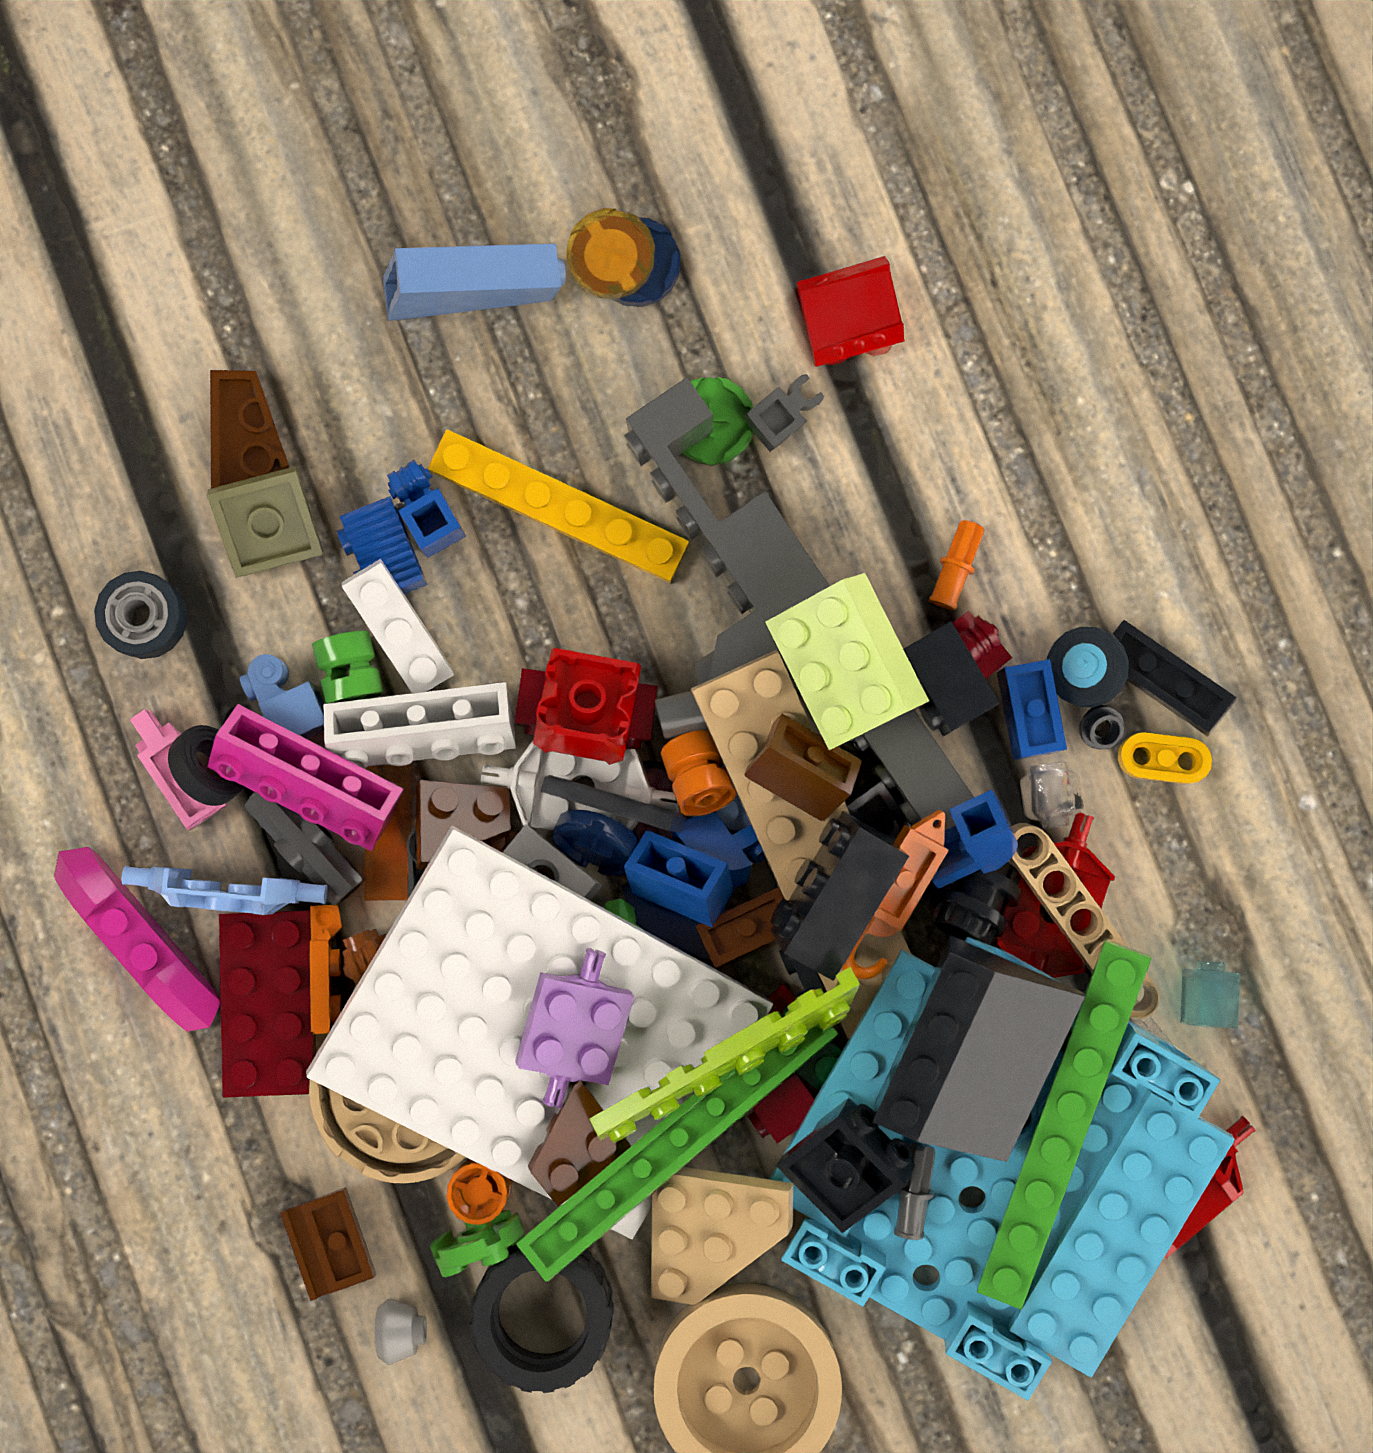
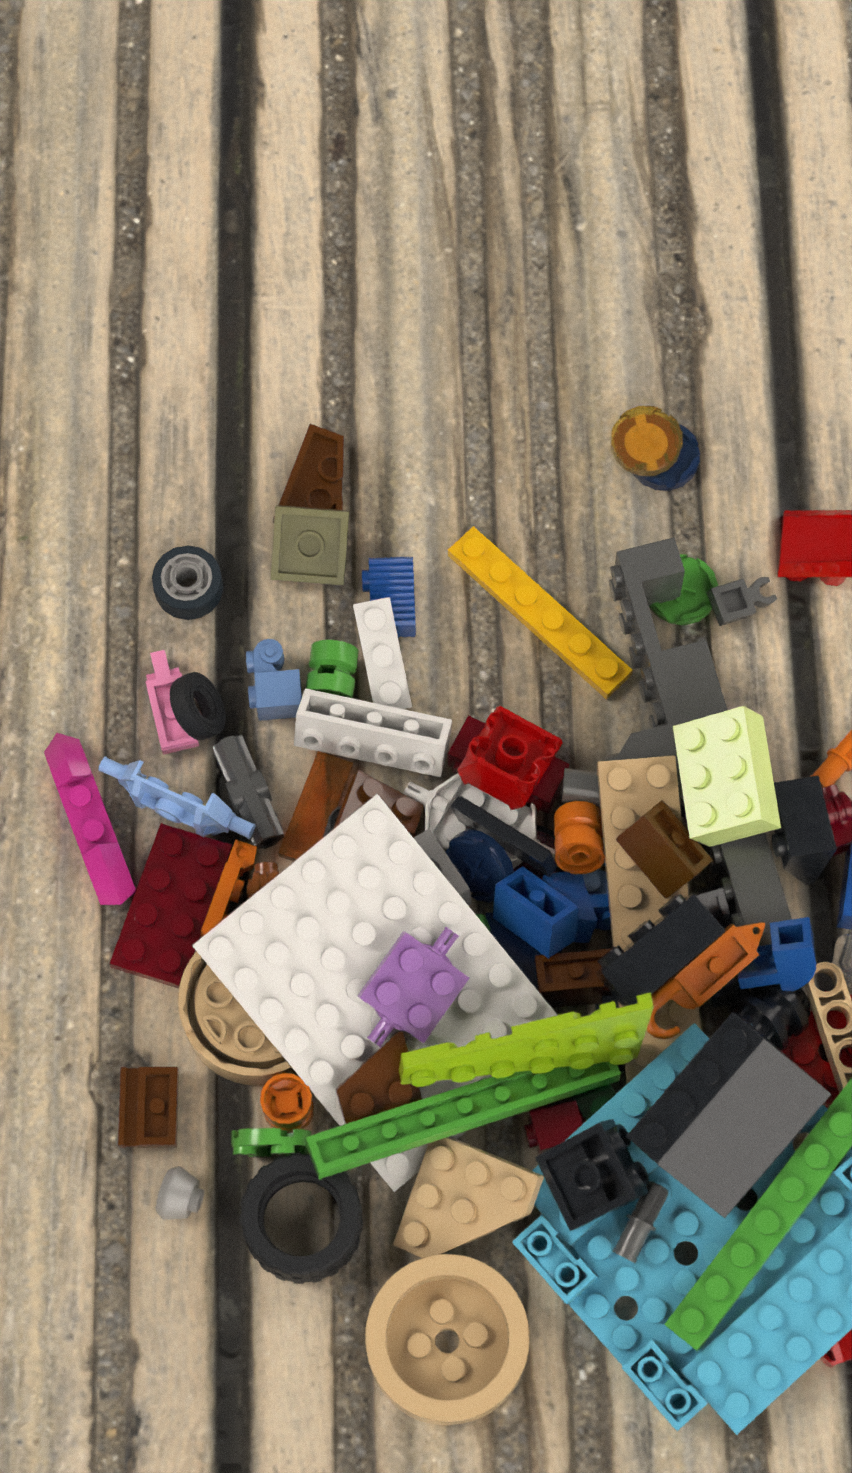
camera: 20 degrees right, 15 degrees down
dark pink brick [207,704,403,851] -> none
medium blue slope [383,244,566,321] -> none
blue brick [387,459,466,558] -> none

